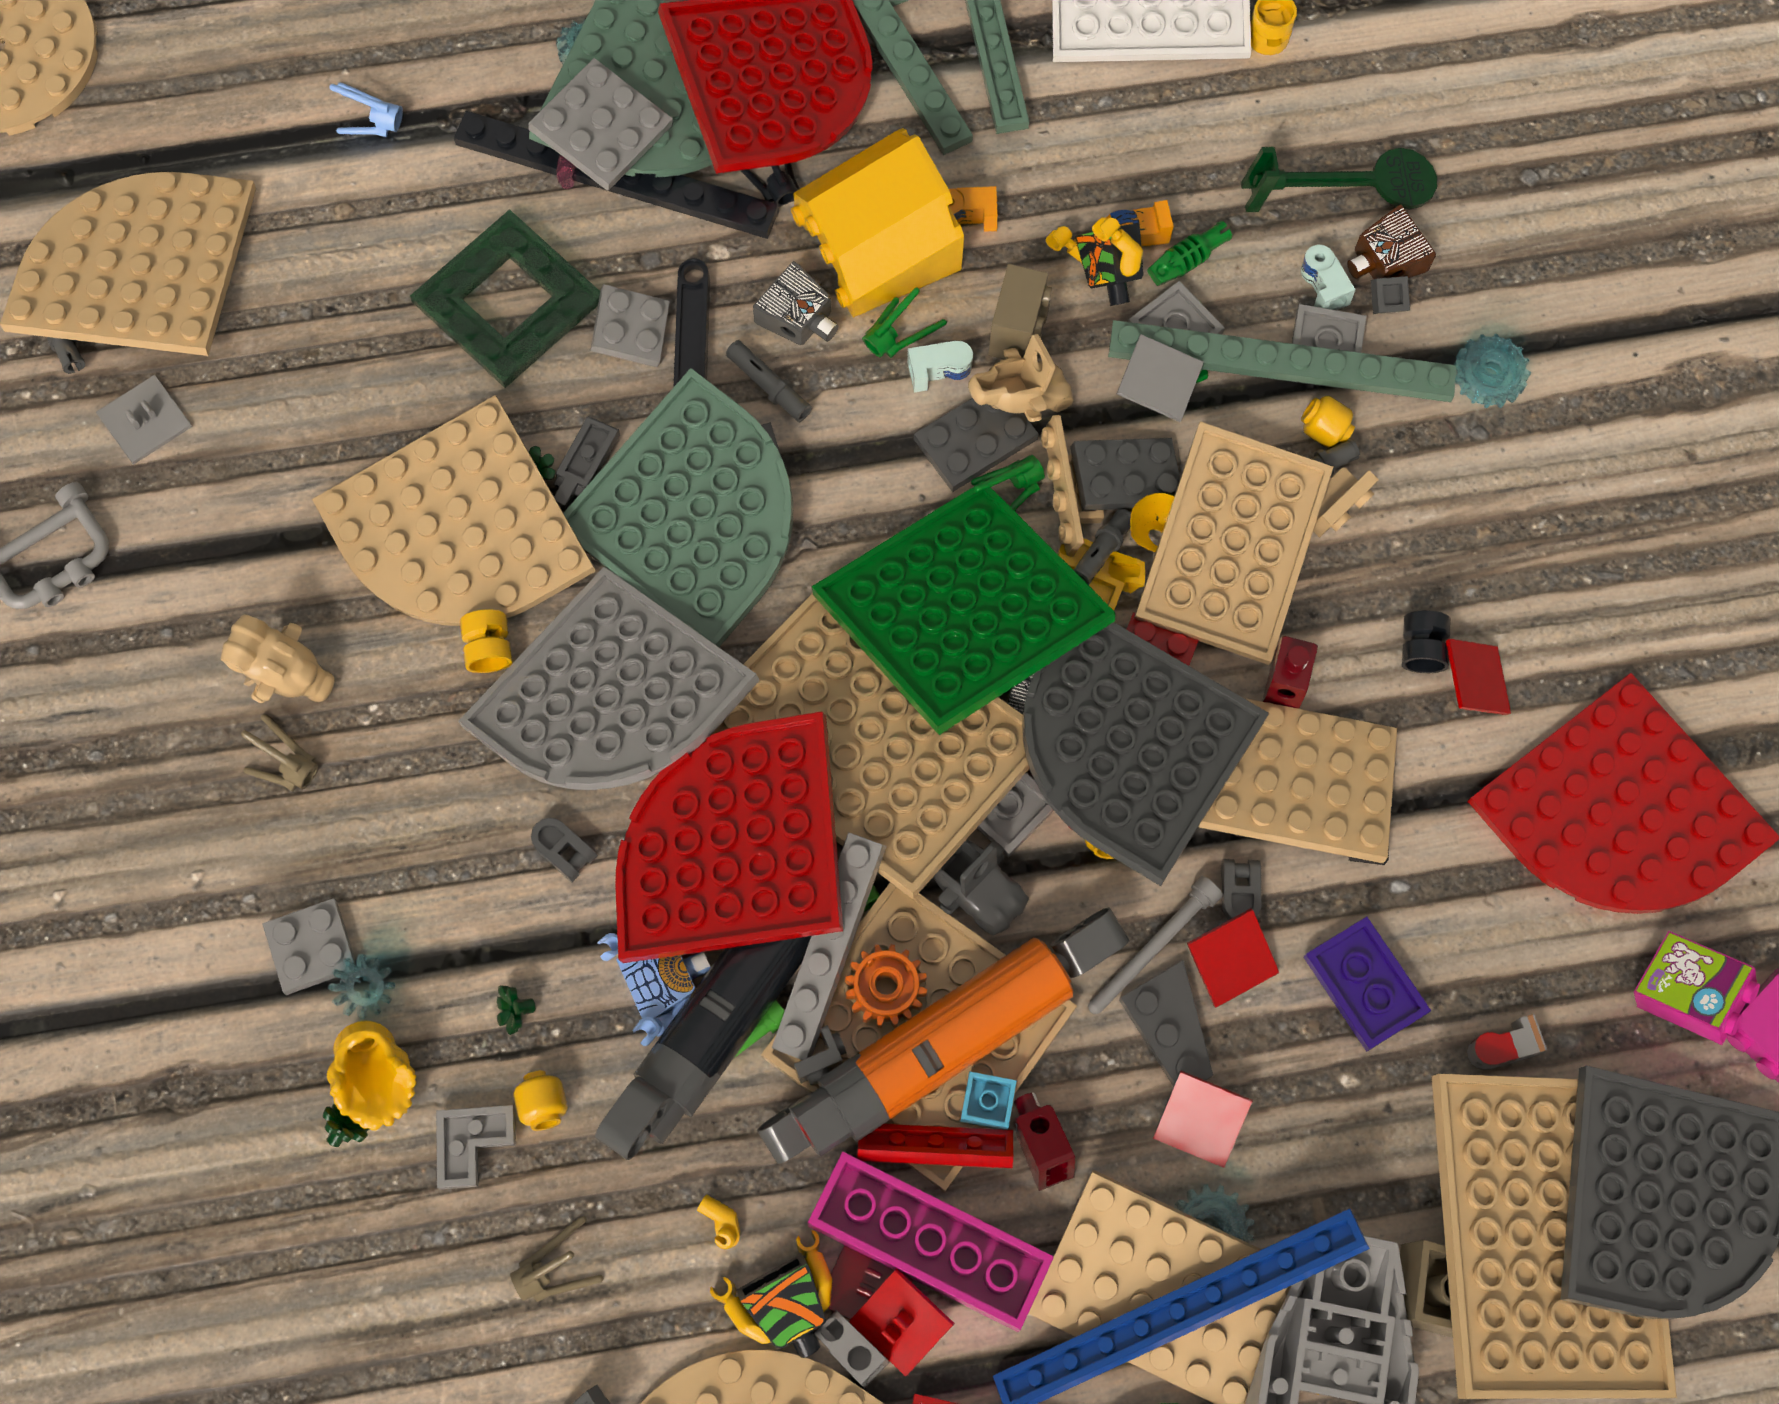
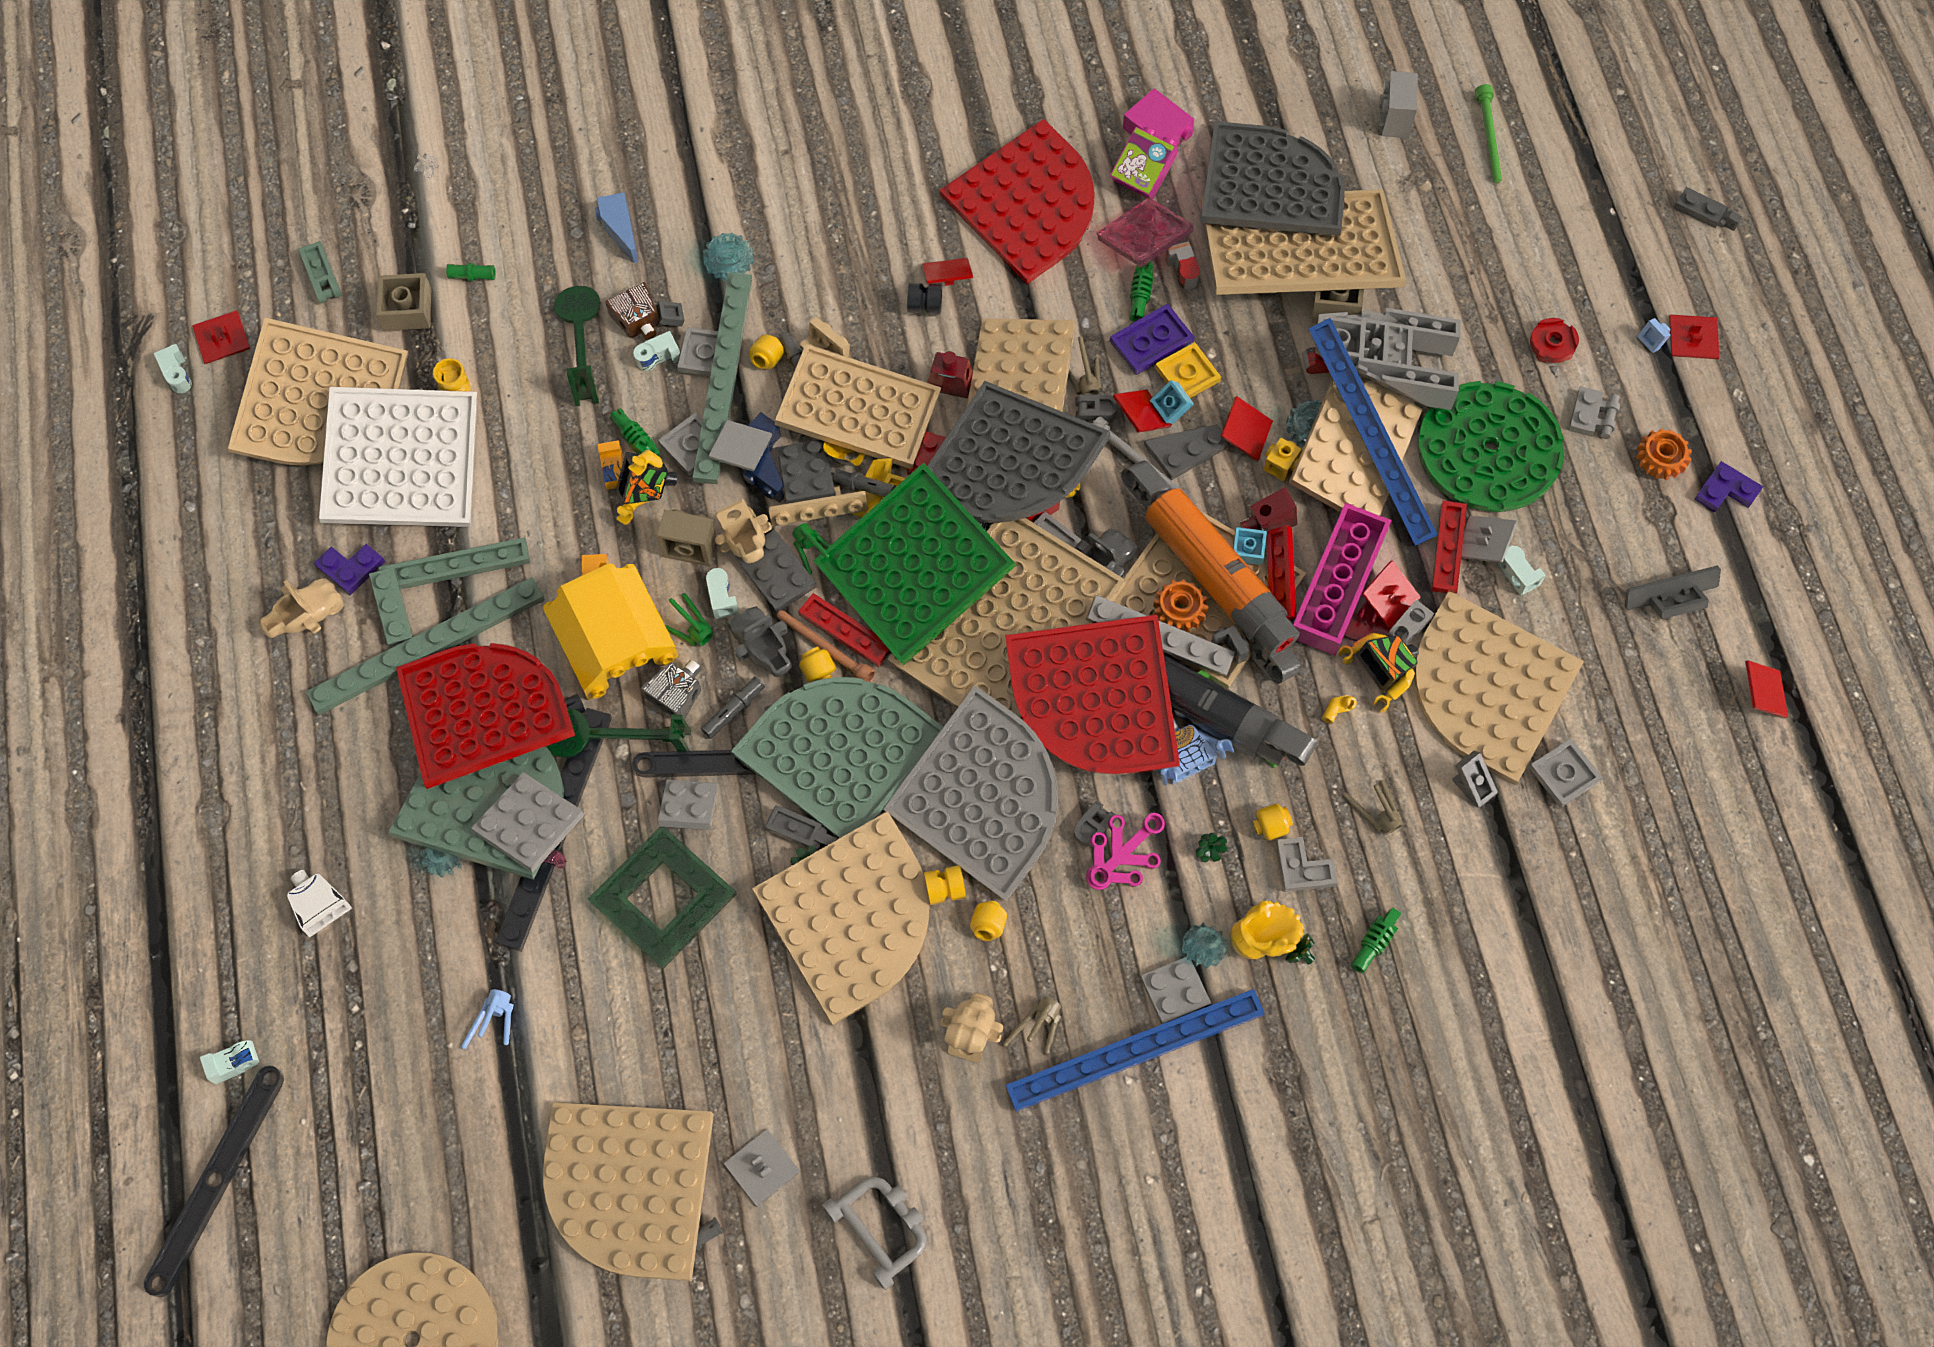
camera: 90 degrees left, 5 degrees down
none -> green pin [446,263,496,281]
none -> dark green piece [546,708,691,758]
none -> medium blue slope [595,193,638,263]
none -> dark grey piece [728,606,791,677]
none -> dark blue arch [742,412,785,503]
none -> nougat piece [777,610,876,682]
none -> red plate [798,593,891,668]
none -> yellow head [799,647,836,683]
none -> yellow head [970,901,1007,941]
none -> blue plate [1006,989,1265,1112]
none -> dark tan plant [1068,336,1102,395]
none -> dark pink plant [1086,813,1165,890]
none -> clear pink plate [1096,197,1194,267]
none -> green hinge [1129,260,1153,322]
none -> medium azure piece [1150,380,1194,424]
none -> yellow plate [1155,342,1221,398]
none -> yellow brick [1263,438,1302,482]
none -> green hinge [1350,907,1401,974]

